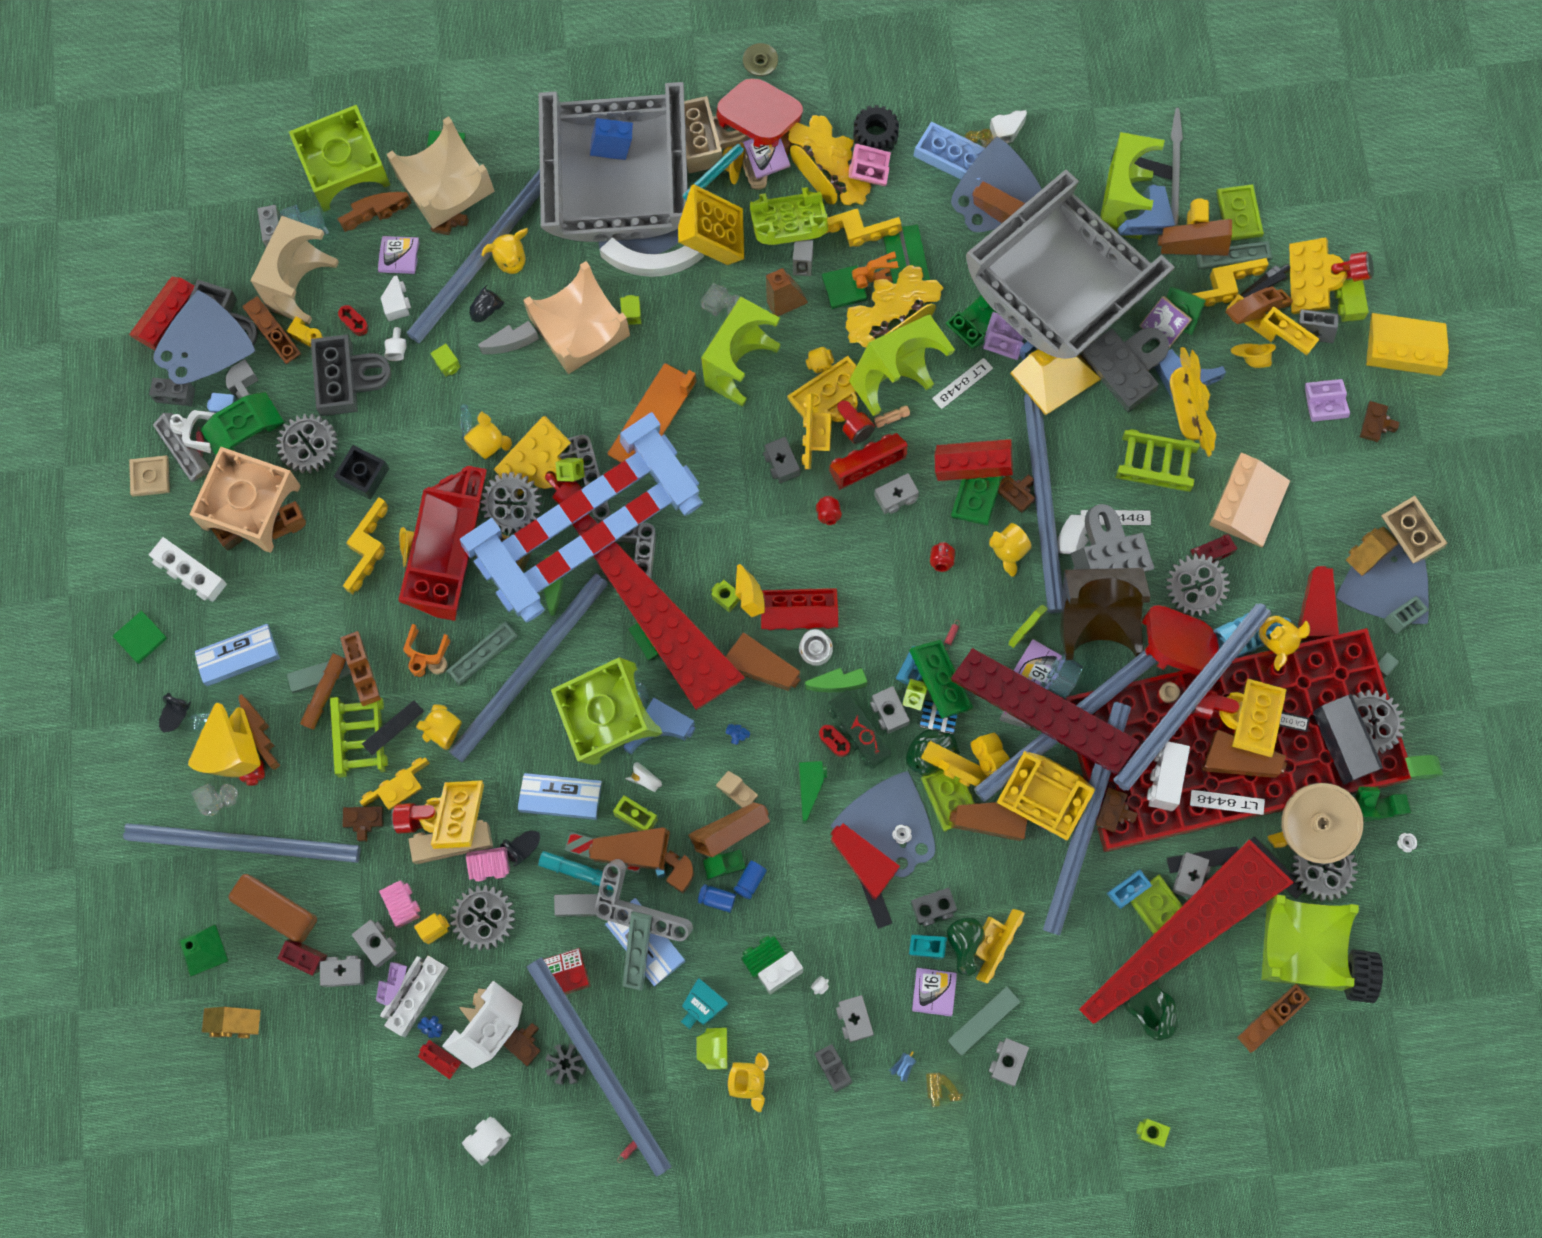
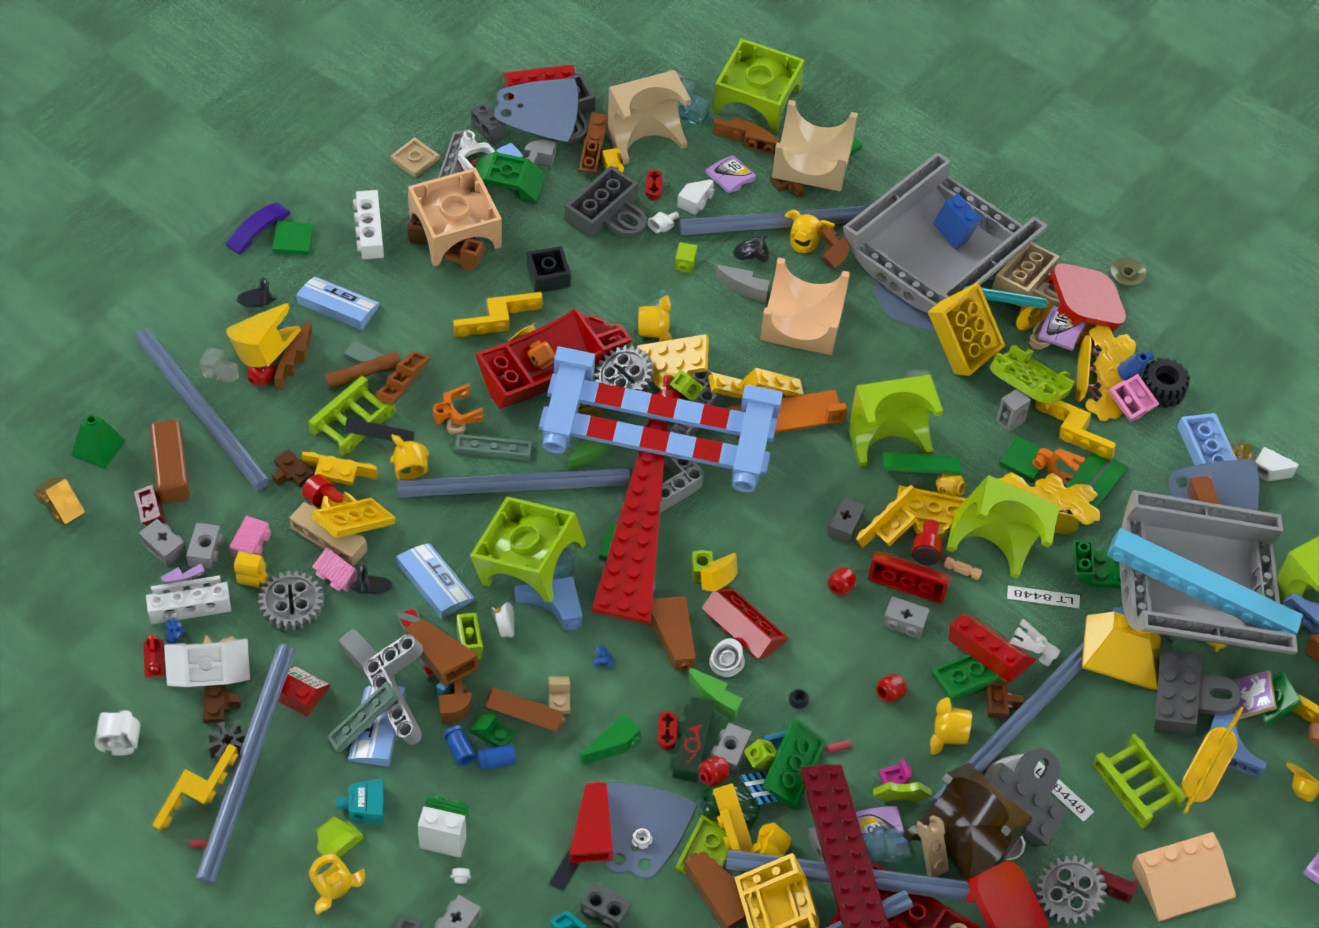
camera: 40 degrees right, 20 degrees down
light grey gear [276,414,339,474] -> none
teal piece [538,851,614,891] -> none
white arch [599,237,704,277] -> none
lime brick [620,295,642,325] -> none
dark orange slope [766,268,808,316] -> none
lavender slope [983,312,1024,360] -> none
none -> yellow bracket [152,744,239,832]
none -> dark purple slope [226,202,291,255]
none -> orange head [527,340,555,369]
none -> red head [698,756,729,786]
none -> yellow bracket [708,368,804,399]
none -> black plate [789,689,809,709]
none -> dark orange brick [818,227,849,270]
none -> dark pink bracket [878,759,913,785]
none -> green slope [881,452,961,475]
none -> tan plate [917,816,949,877]
none -> white piece [1009,619,1060,666]
none -> medium azure brick [1107,528,1303,634]
none -> blue piece [1118,352,1154,381]

